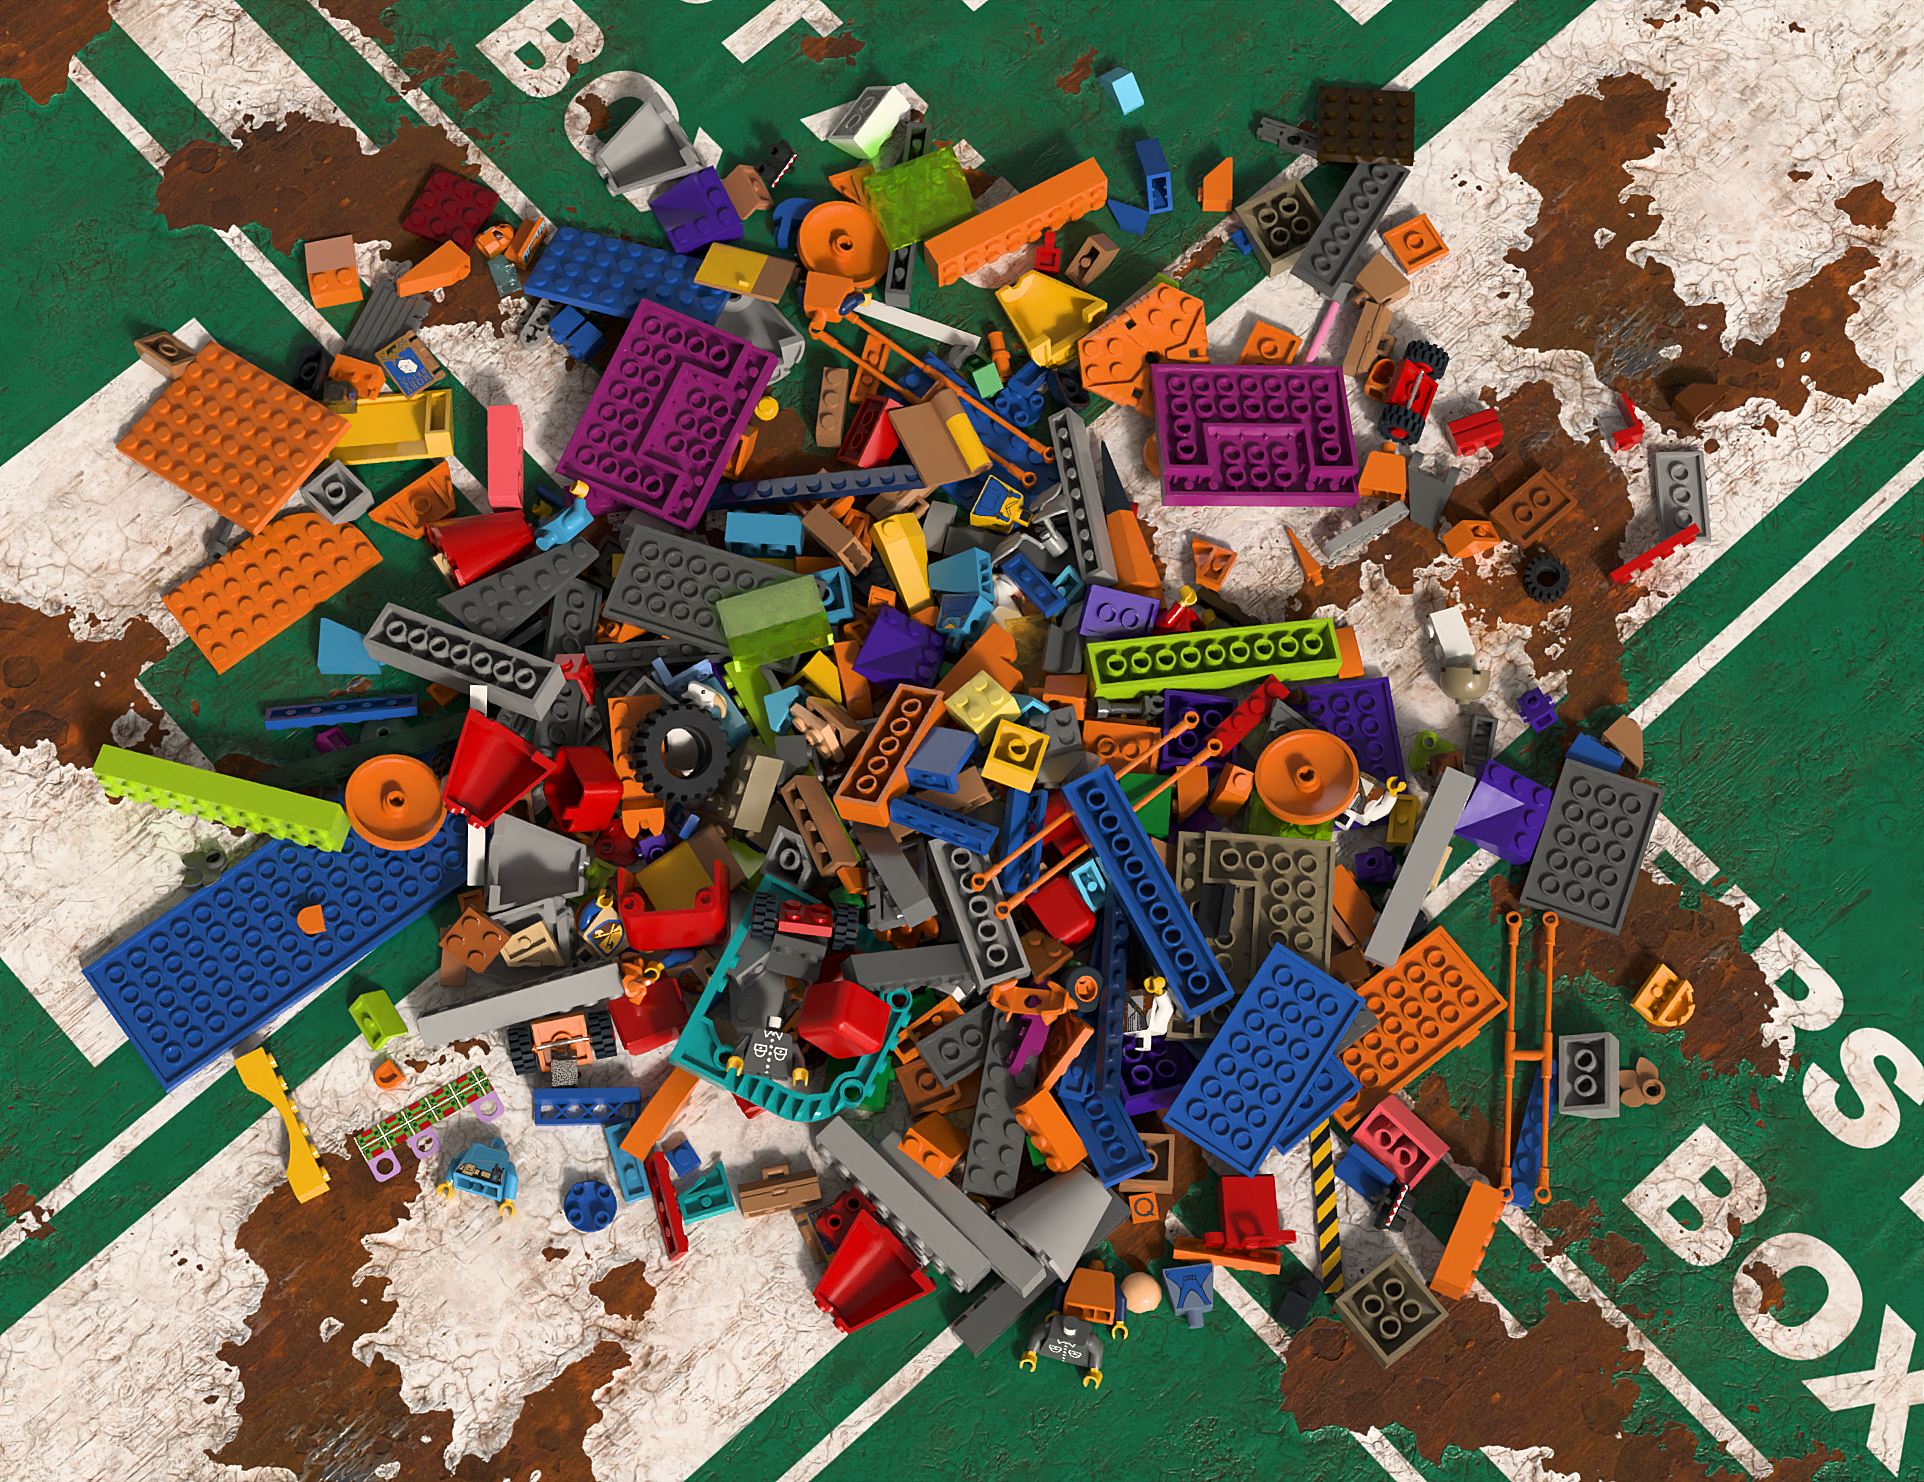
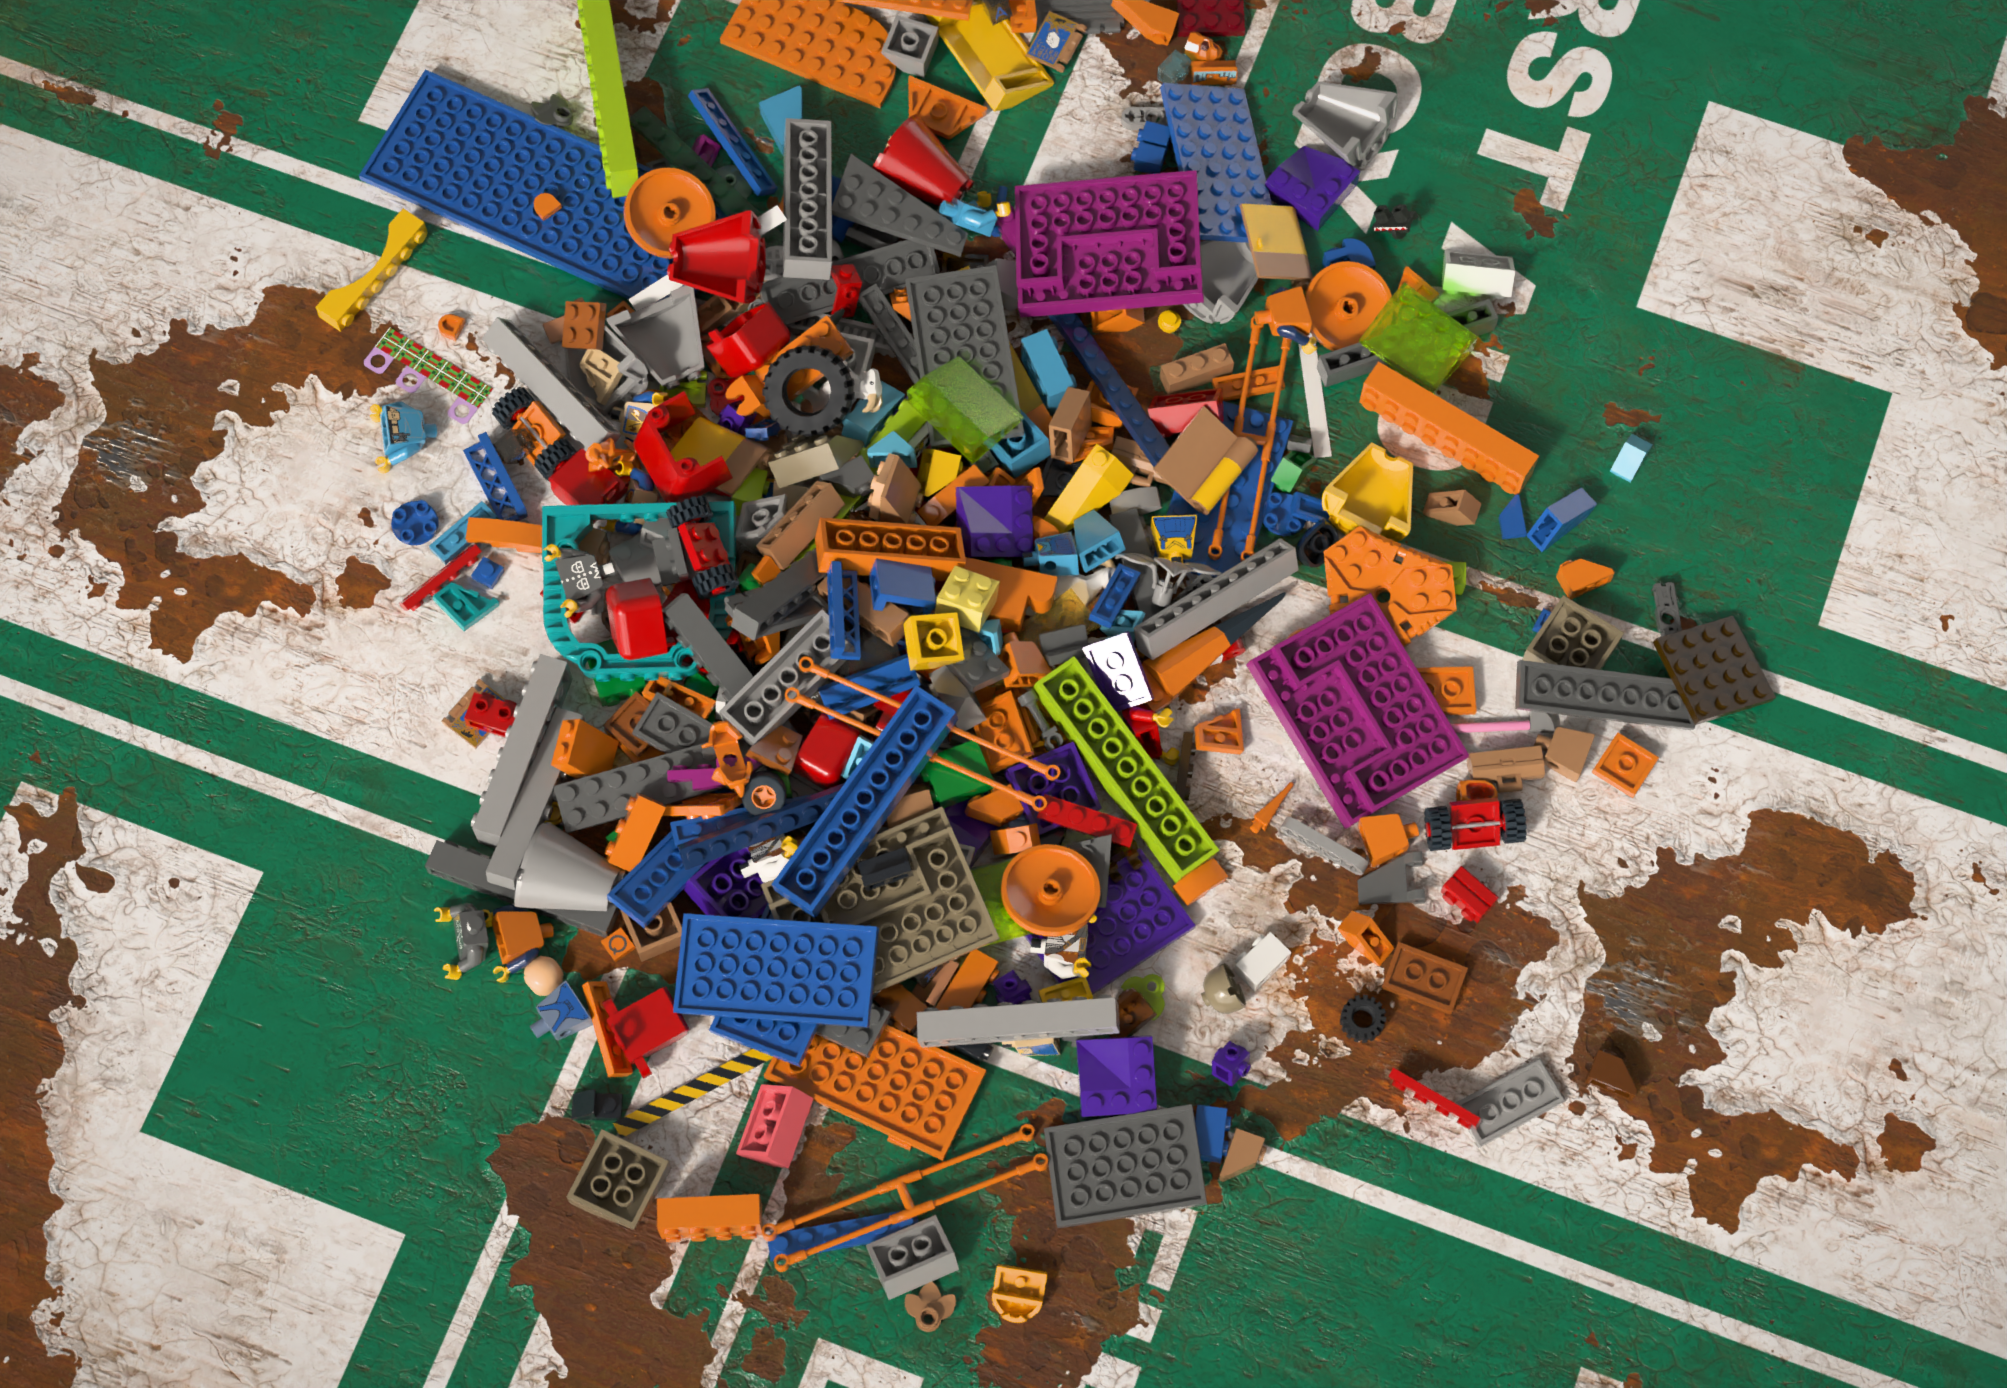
camera: 60 degrees right, 0 degrees up
lime panel [348,990,408,1051] -> none
coral brick [487,405,524,513] -> none
light blue bracket [651,657,713,703] -> none
nougat panel [722,165,775,220] -> none
medium nougat piece [738,1162,822,1220] -> none
red cone [812,1208,937,1334] -> none
orange pin [987,331,1013,382] -> none
red plate [1034,231,1061,275] -> none
blue panel [1334,1143,1396,1205] -> none
pearl dark grey hips [1370,1183,1418,1233] -> none
dark grey slope [1464,714,1499,766] -> none
red bracket [1609,391,1645,452] -> none

